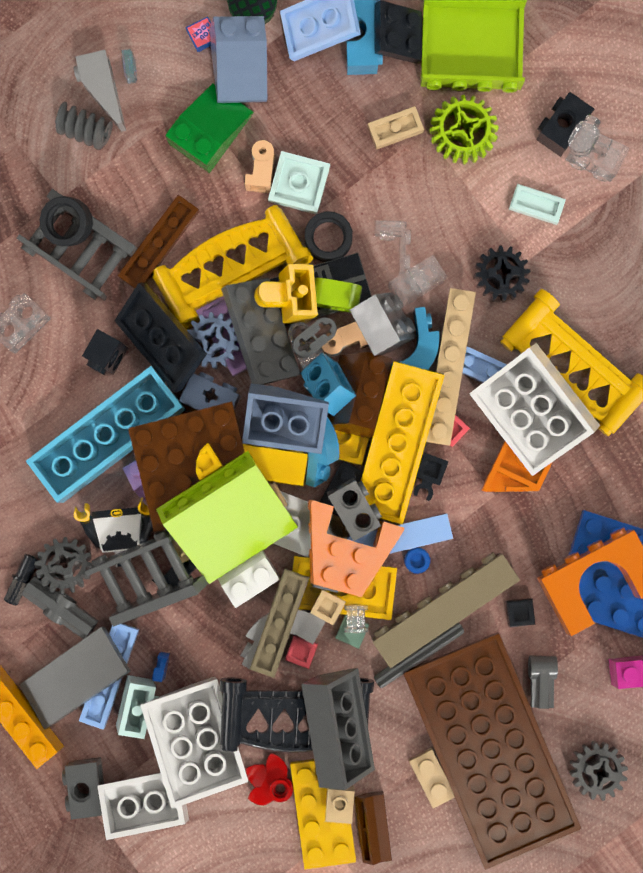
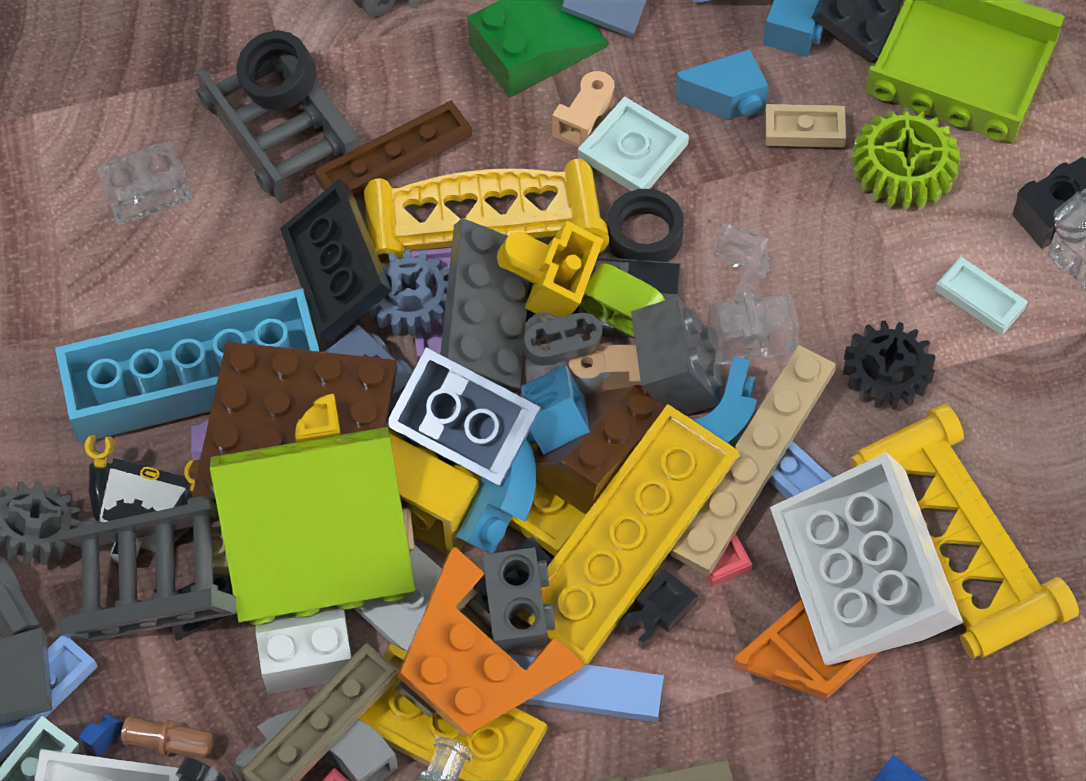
camera: 20 degrees right, 25 degrees down
black brick [82,329,129,375] -> none
tan plate [310,589,346,625] -> none
blue tile [404,547,430,574] -> none
none -> nougat axle [121,716,214,759]
none -> dark azure slope [676,50,768,120]

